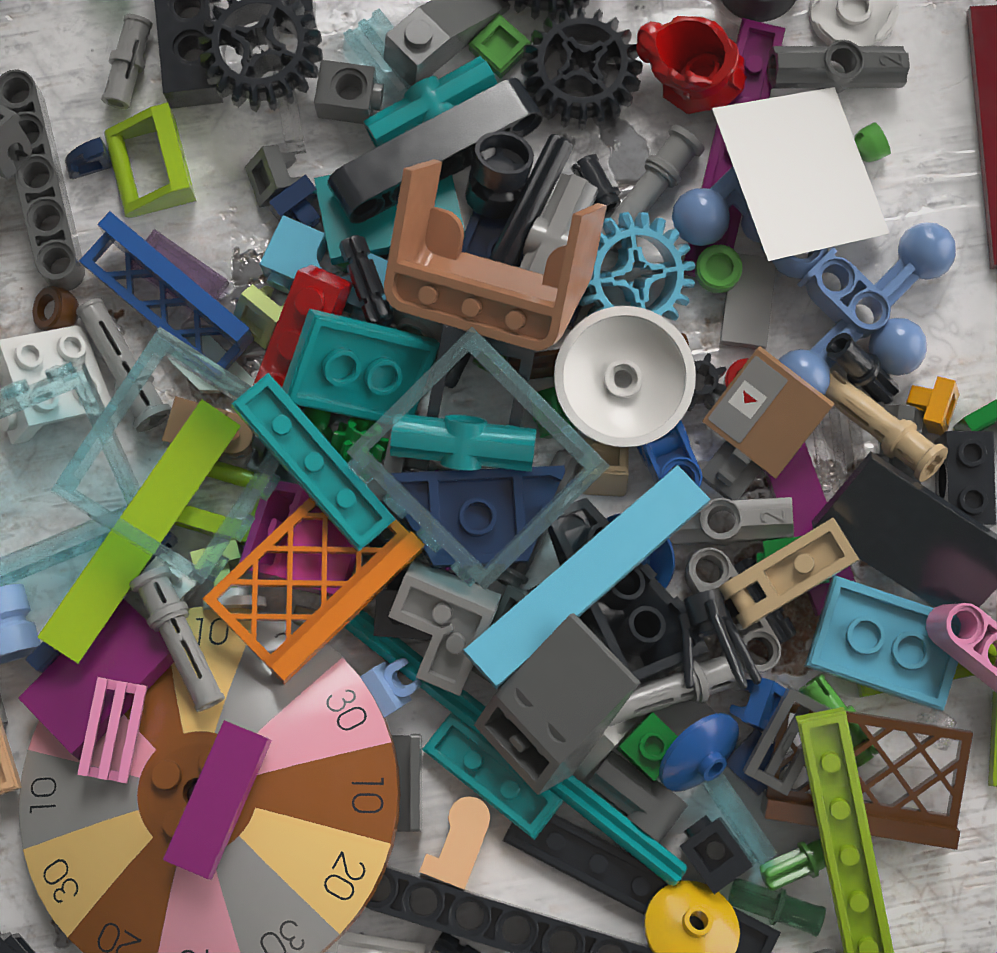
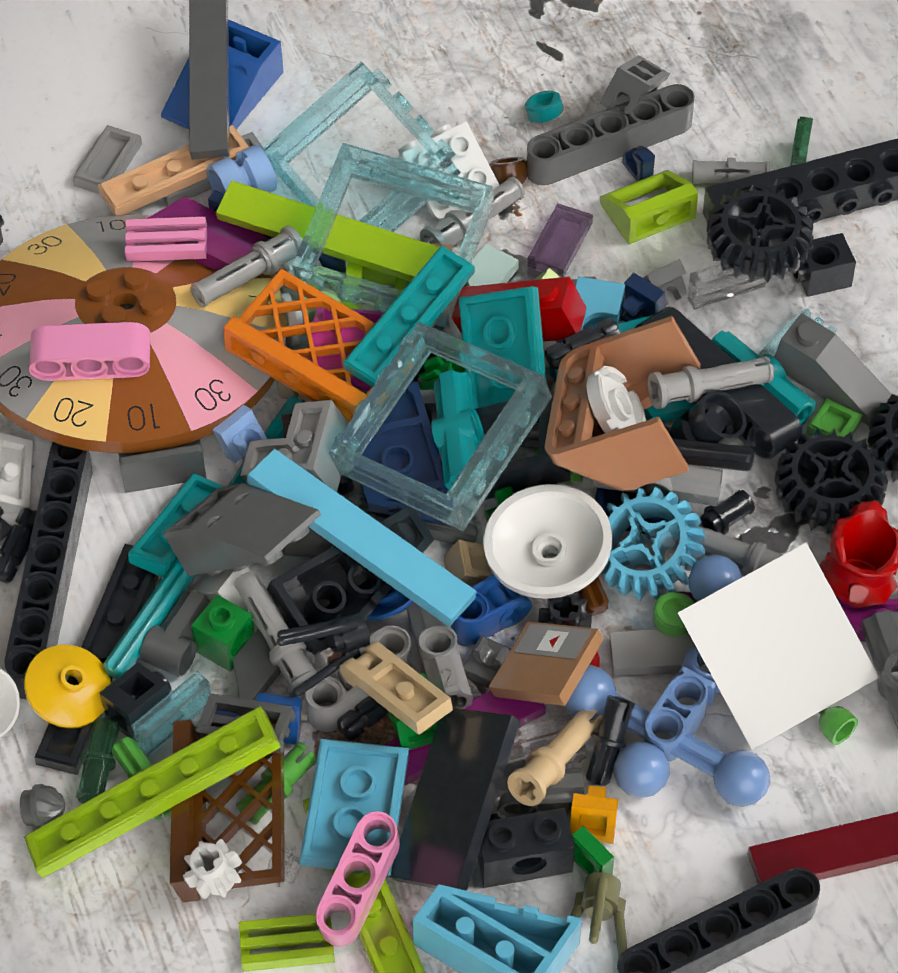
camera: 80 degrees right, 25 degrees down
blue fence [79,211,255,380] -> none
magenta tile [163,720,272,880] -> none
dark grey brick [314,60,384,124] -> none
light nougat leg [419,796,490,890] -> none
blue dish [659,713,739,792] -> none
none -> bright pink beam [29,322,150,381]
none -> white gear [183,839,242,900]
none -> white tile [586,366,646,433]
none -> light grey pin [647,356,774,409]

